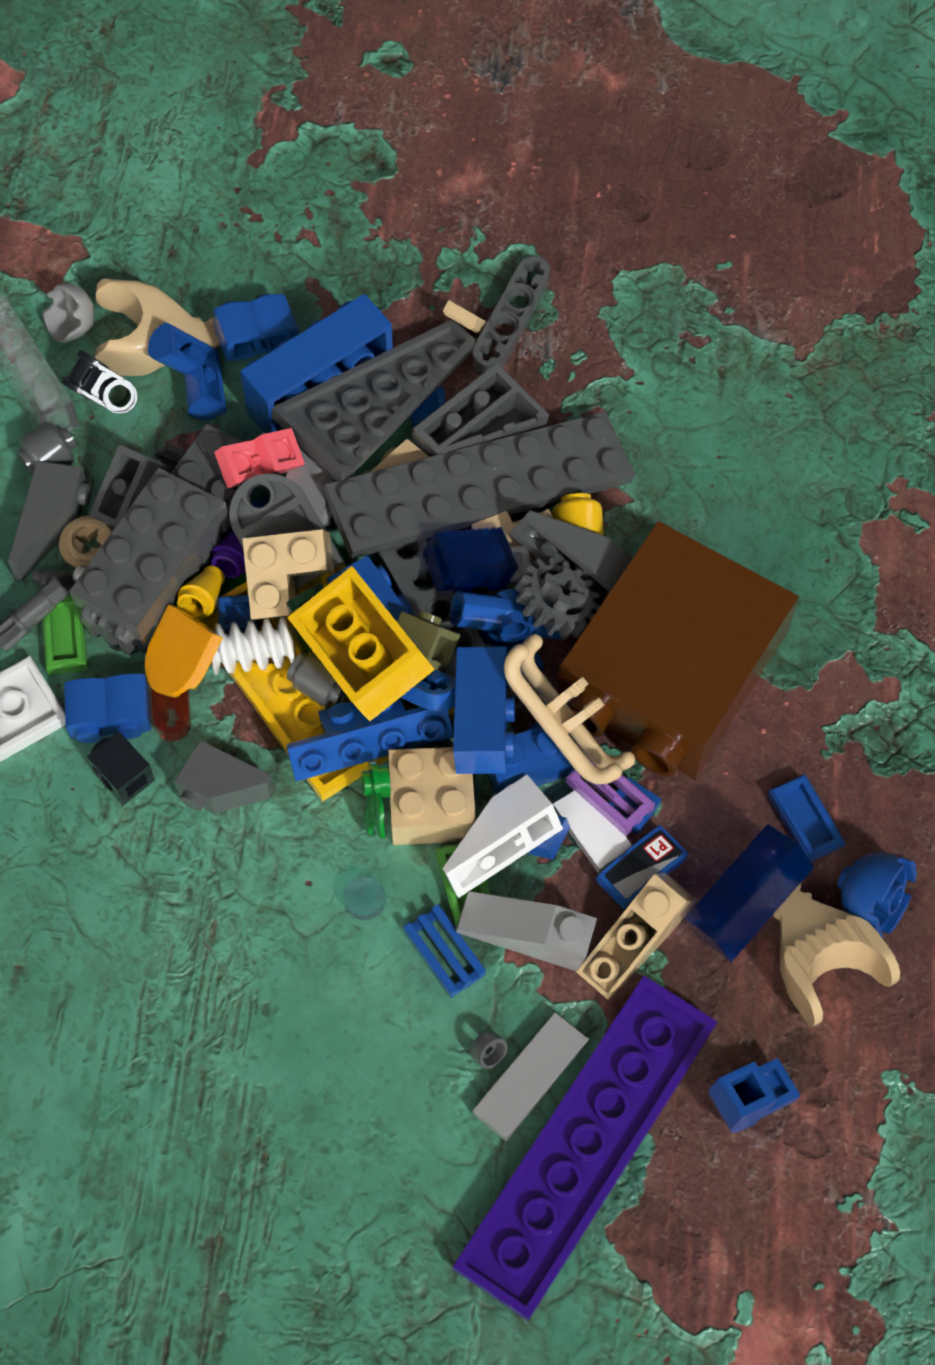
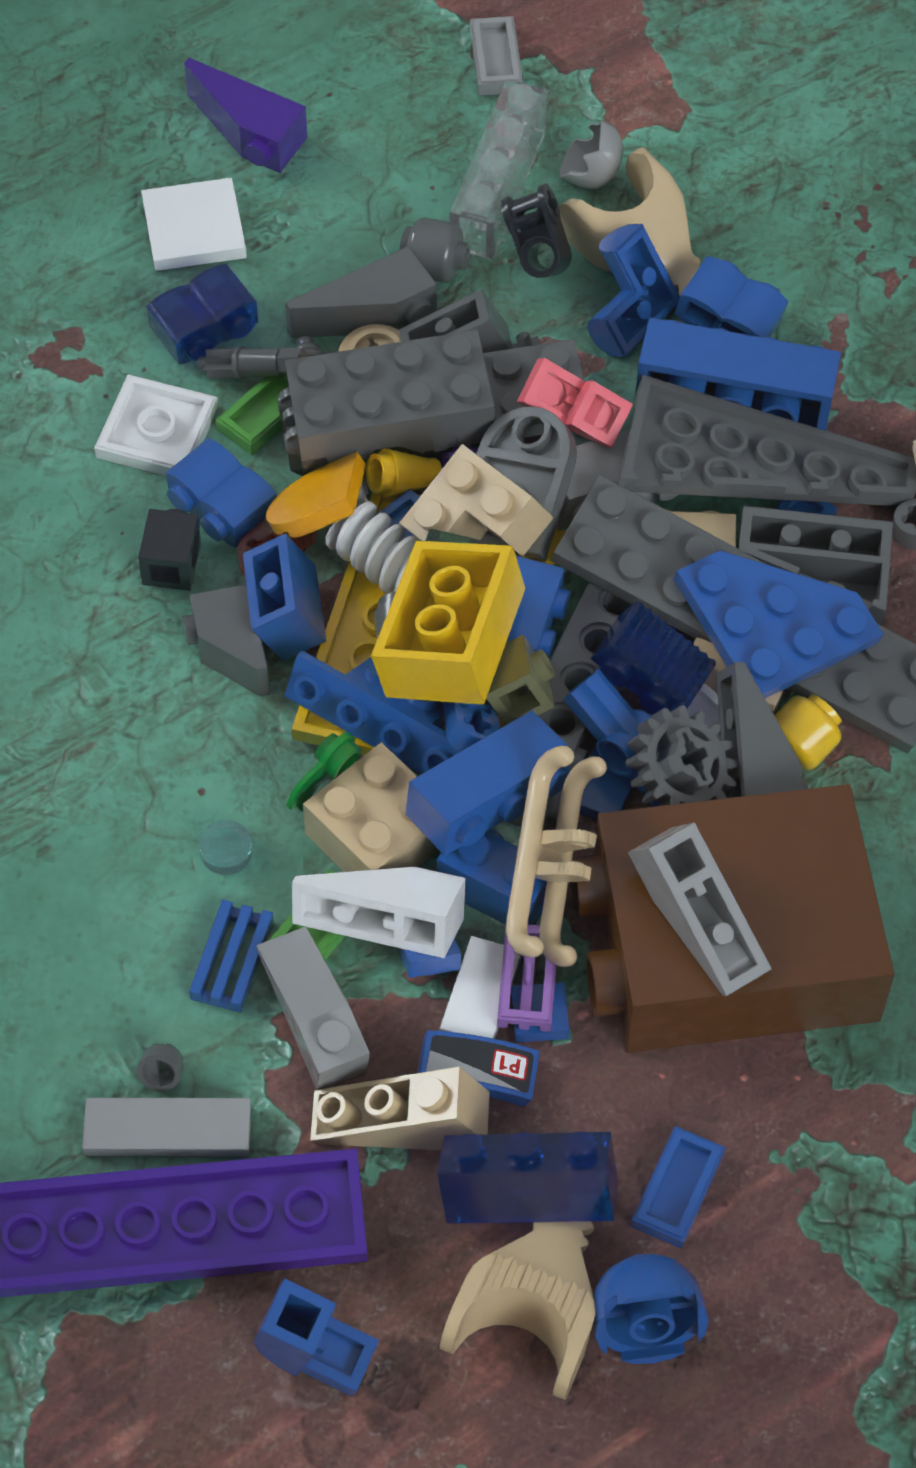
camera: 50 degrees right, 5 degrees down
none -> blue brick [243,533,326,661]
none -> light grey slope [628,823,772,996]
none -> blue plate [673,550,884,699]

